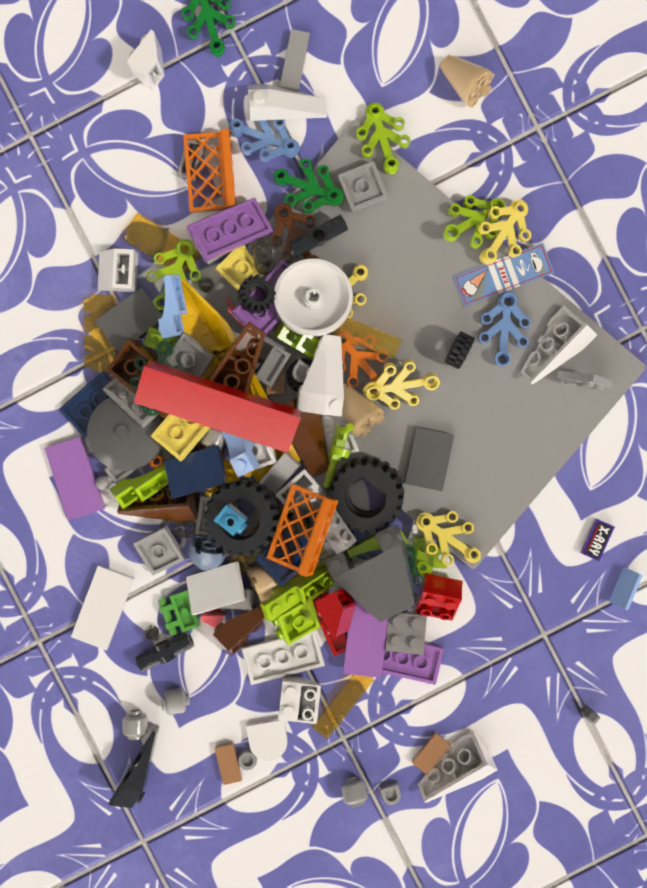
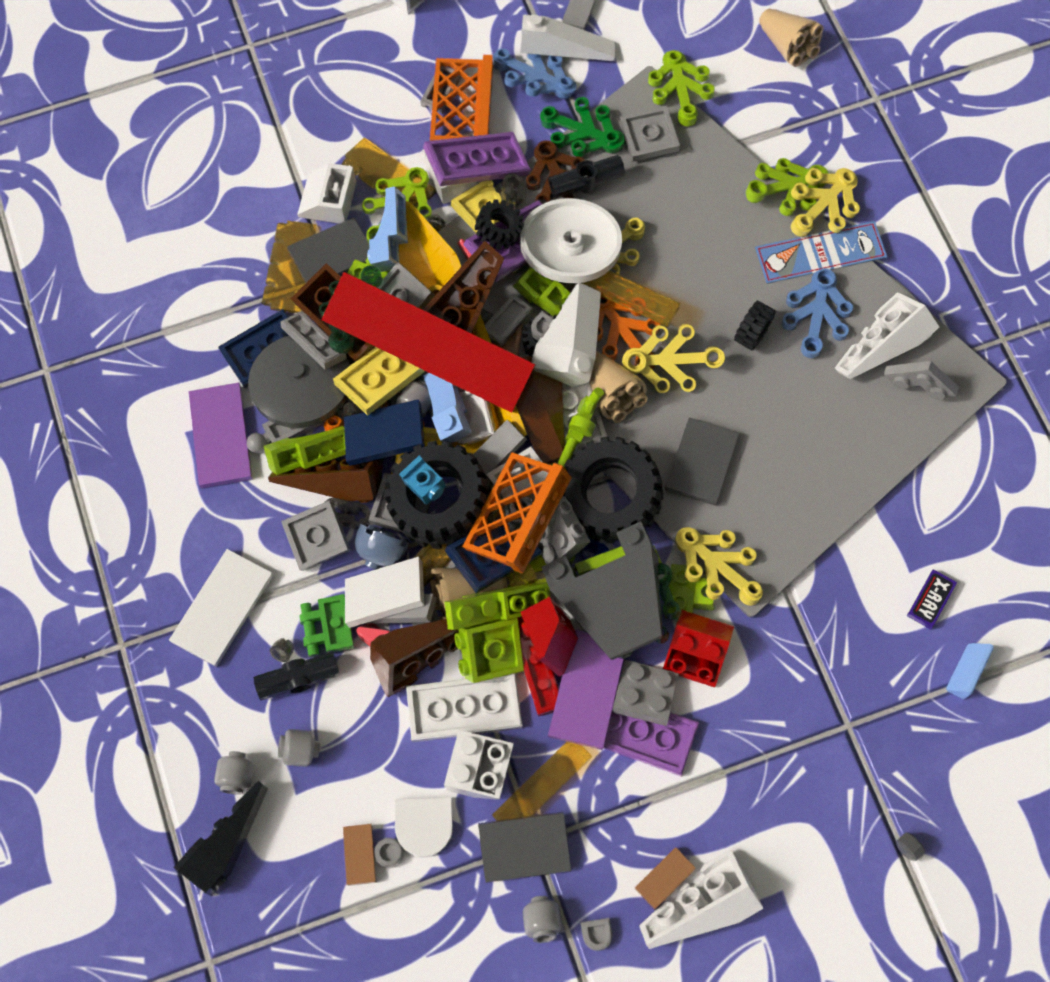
camera: 15 degrees right, 20 degrees down
none -> dark grey tile [478,812,571,883]

